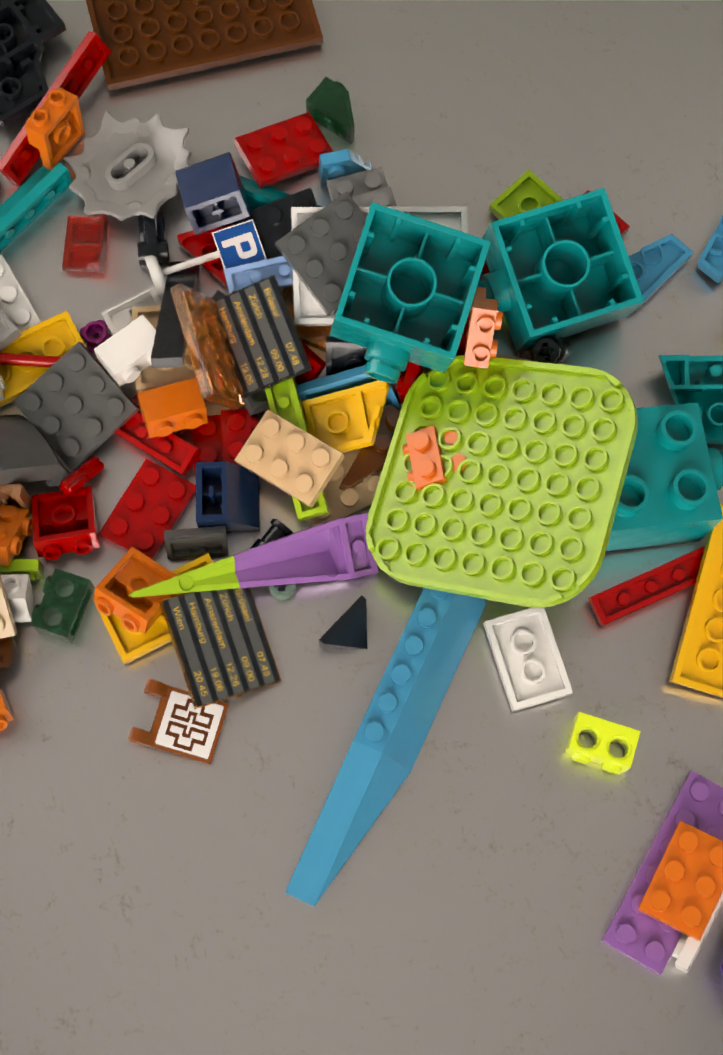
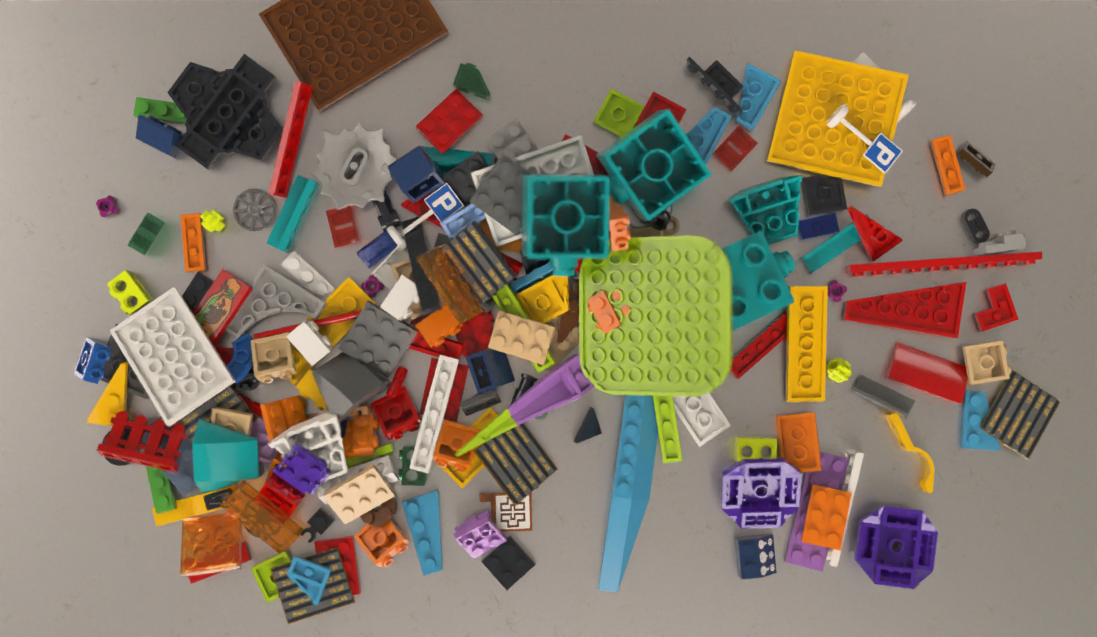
camera: 20 degrees left, 15 degrees up
orange plate [25,87,85,171] -> none
dark azure wing [318,149,372,186] -> none
none -> clear blue plate [356,230,398,268]
none -> dark azure wing [401,490,443,576]
none -> white plate [409,355,459,473]
none -> medium lavender plate [454,510,507,559]
none -> black plate [481,535,536,590]
none -> lime plate [653,395,682,463]
none -> black bracket [687,57,743,117]
none -> clear red piece [712,124,758,171]
none -> piece [721,457,802,529]
none -> dark blue slope [734,534,777,580]
none -> orange plate [776,412,822,472]

